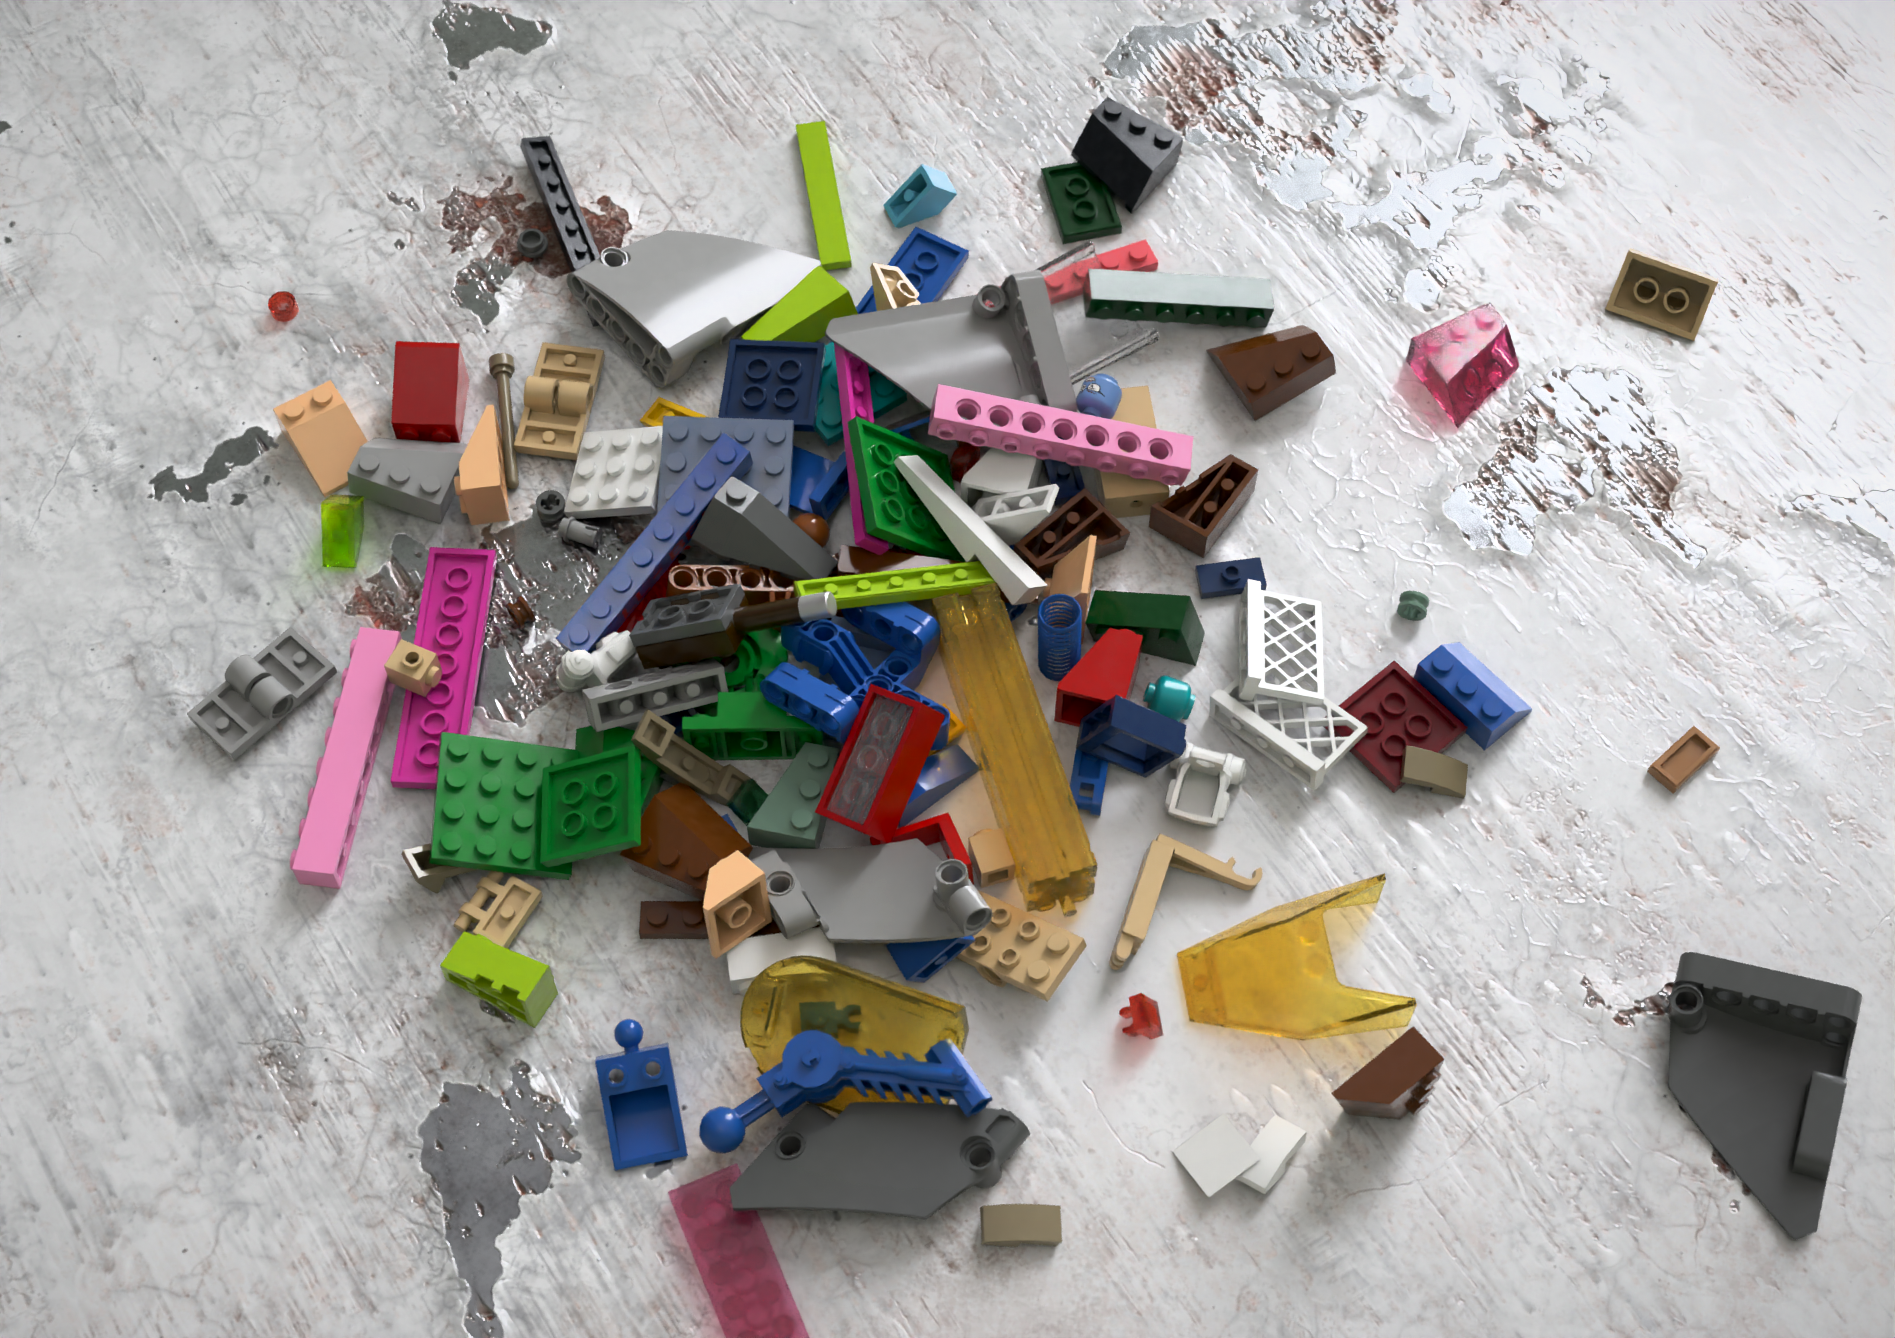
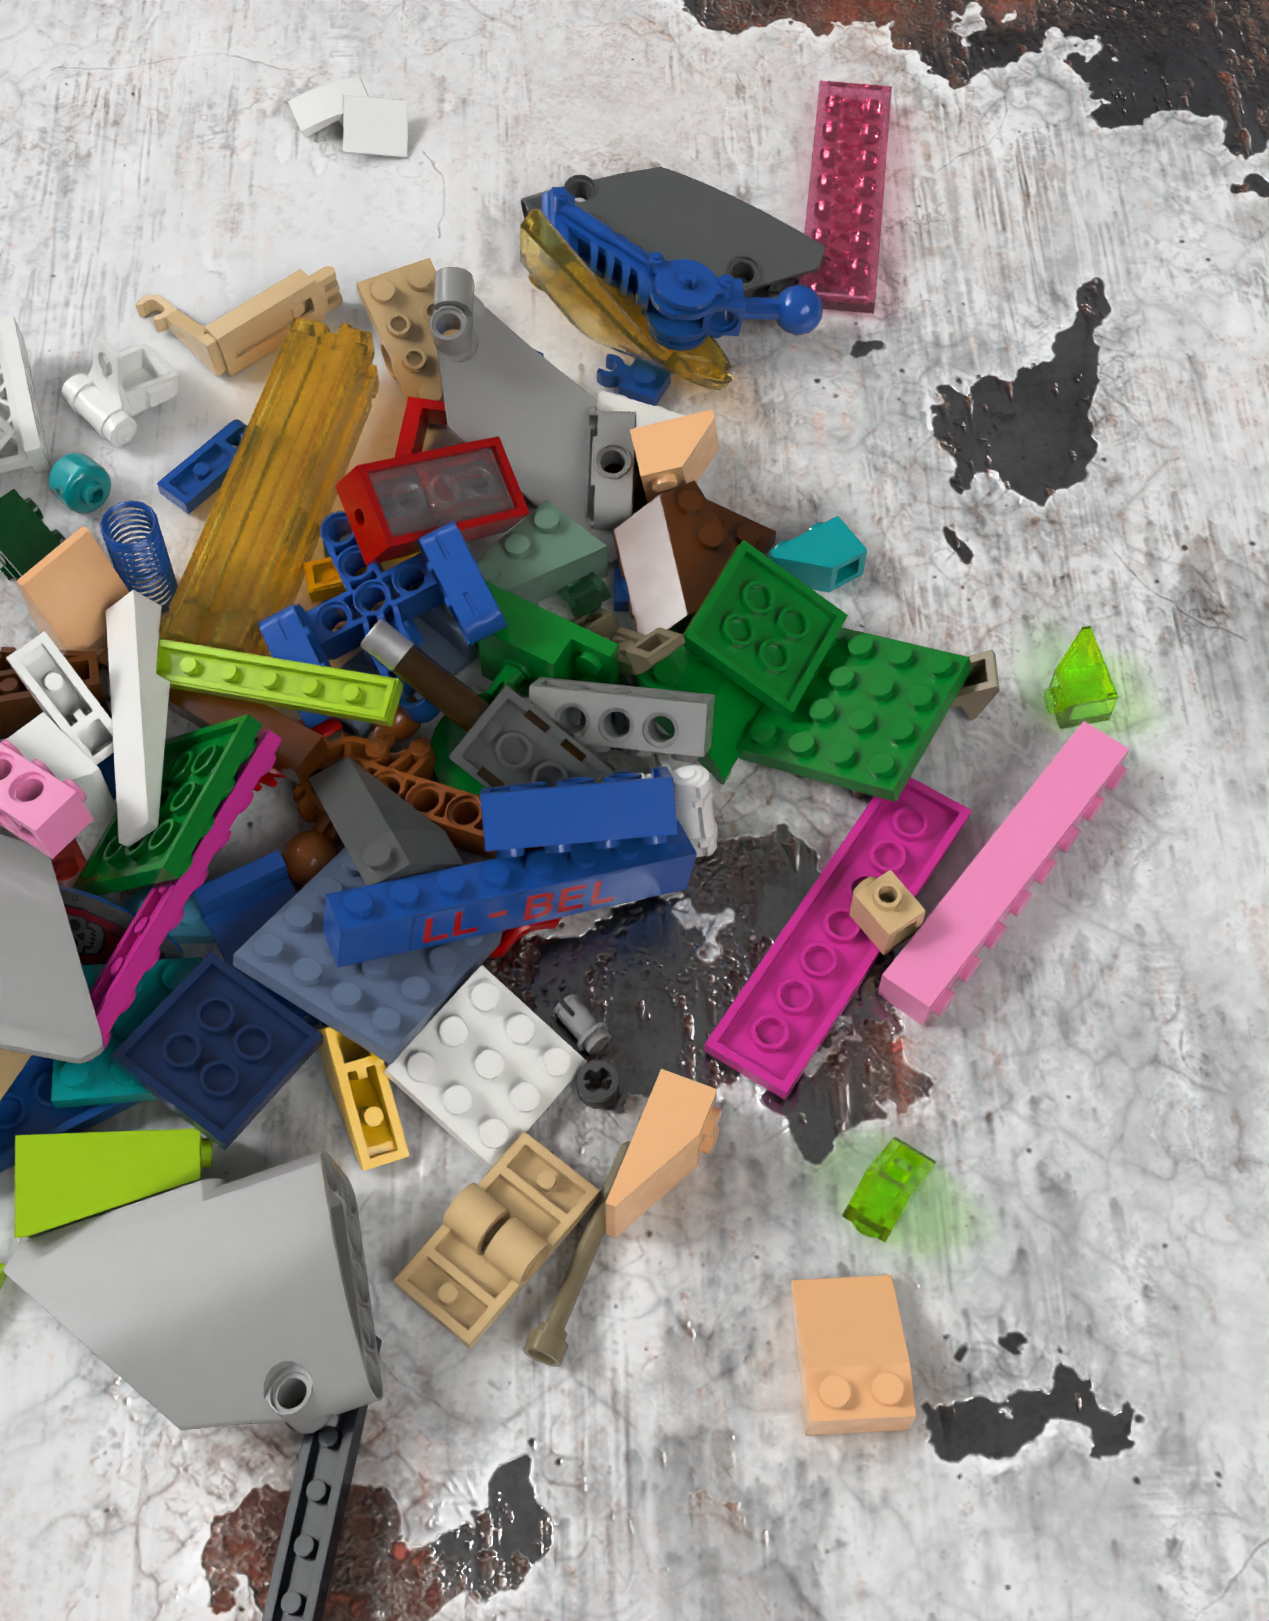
camera: 150 degrees left, 0 degrees up
light grey plate [187,627,337,760] -> none
light grey wedge [347,438,468,524] -> none
red slope [391,341,470,443] -> none
lime wedge [440,931,558,1028] -> none
tan plate [453,871,543,948] -> none
reddish brown bush [506,596,536,630] -> none
dark grey plate [517,228,548,258] -> none
blue slope [595,1019,688,1170] -> none
tan brick [968,828,1015,888] -> none
dark tan slope [980,1204,1062,1248] -> none
red slope [1054,628,1143,727] -> none
dark blue window [1076,695,1186,778] -> none
clear red tile [1119,993,1164,1040] -> none
clear yellow windscreen [1177,873,1417,1041] -> none
reddish brown wedge [1331,1026,1445,1120] -> none
none -> blue wedge [480,766,677,858]
none -> teal slope [768,516,867,593]
none -> clear neon green slope [1044,626,1118,729]

